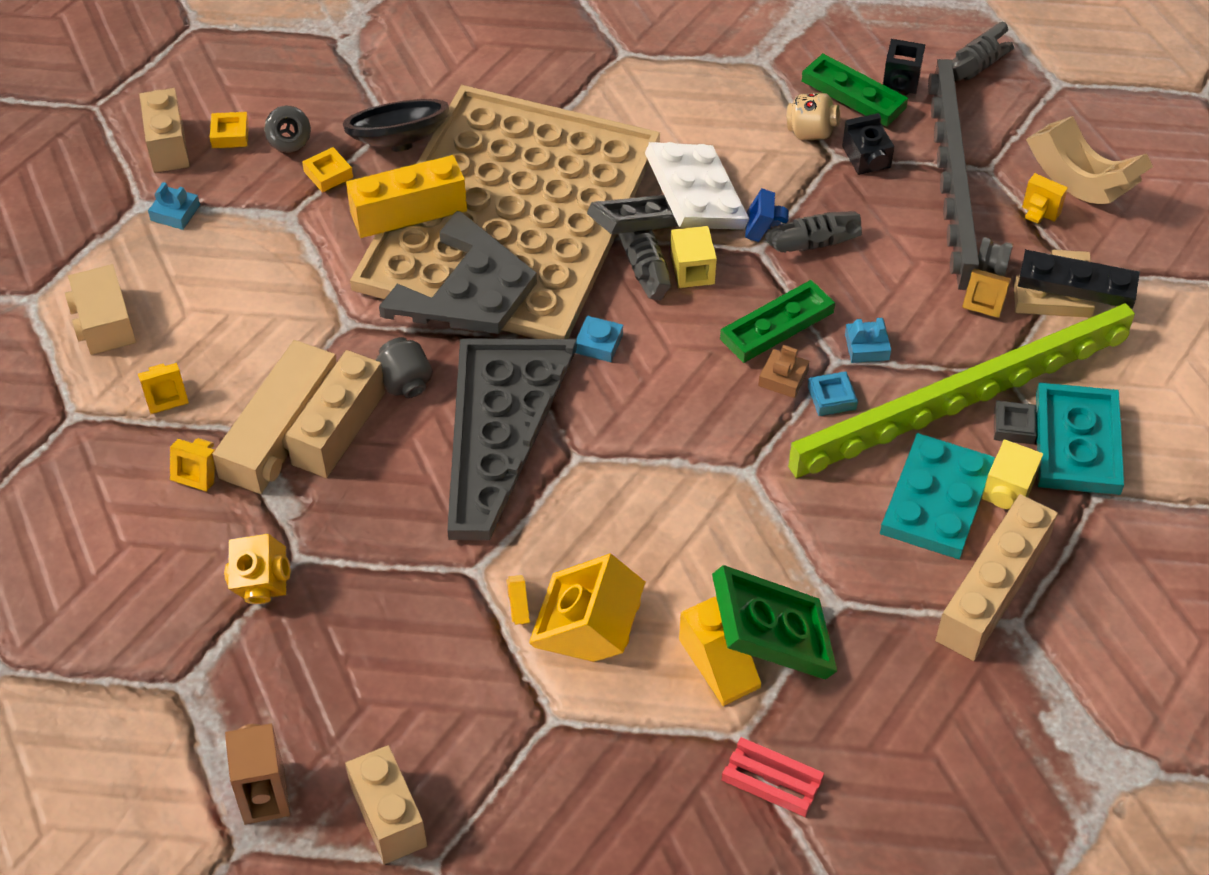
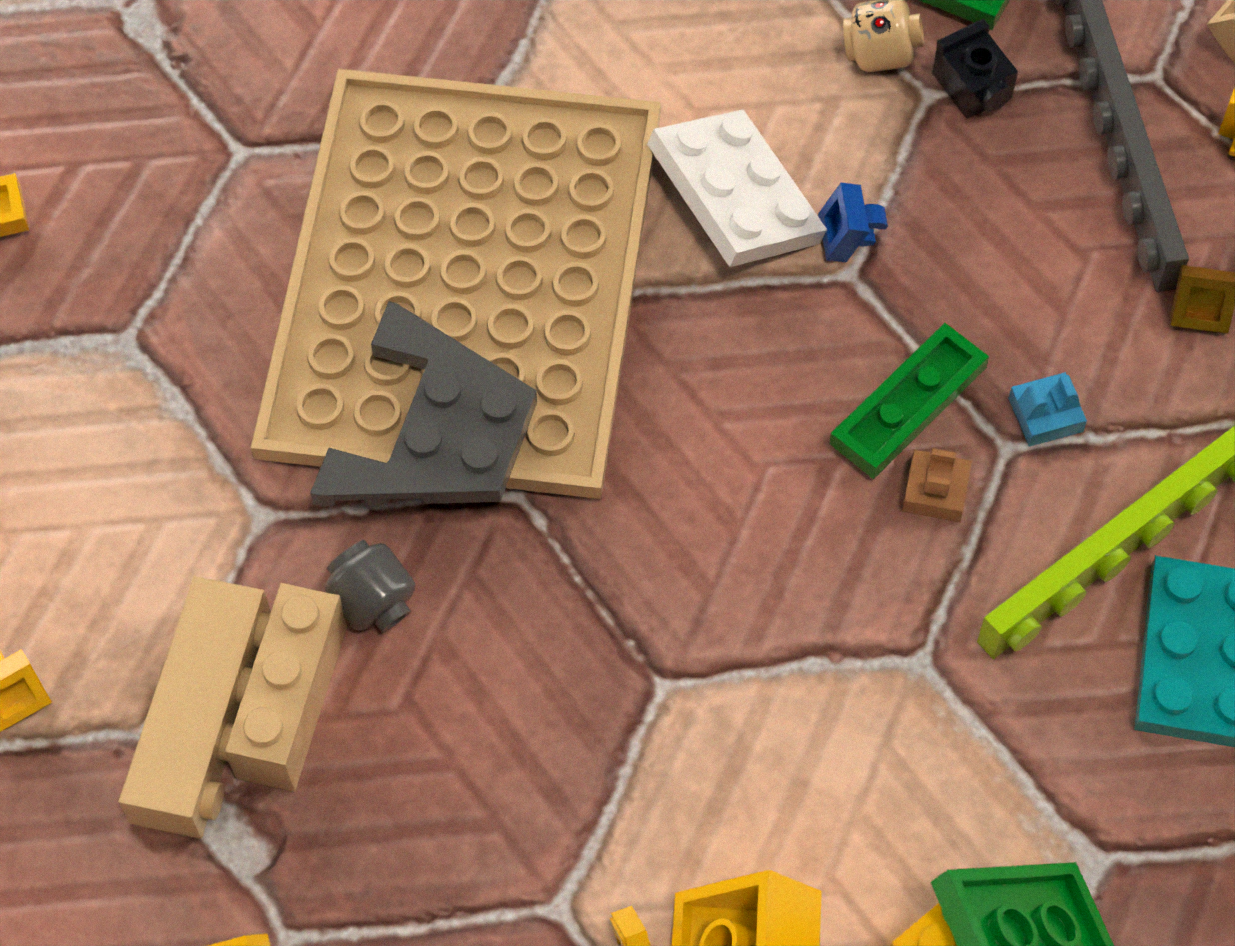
camera: 10 degrees left, 10 degrees up
yellow tile [170,438,215,492] -> none
dark grey head [264,105,311,153] -> none
yellow plate [302,147,353,193] -> none
black dish [343,99,450,152] -> none
yellow brick [346,155,467,238] -> none
dark grey wing [447,339,577,540] -> none
dark azure plate [576,316,623,362] -> none
dark grey tile [587,195,678,234] -> none
dark grey hinge [619,230,671,300] -> none
light yellow brick [670,226,717,288] -> none
dark grey hinge [764,211,862,253] -> none
dark azure tile [807,371,858,416] -> none
dark grey wheel [978,237,1013,277] -> none

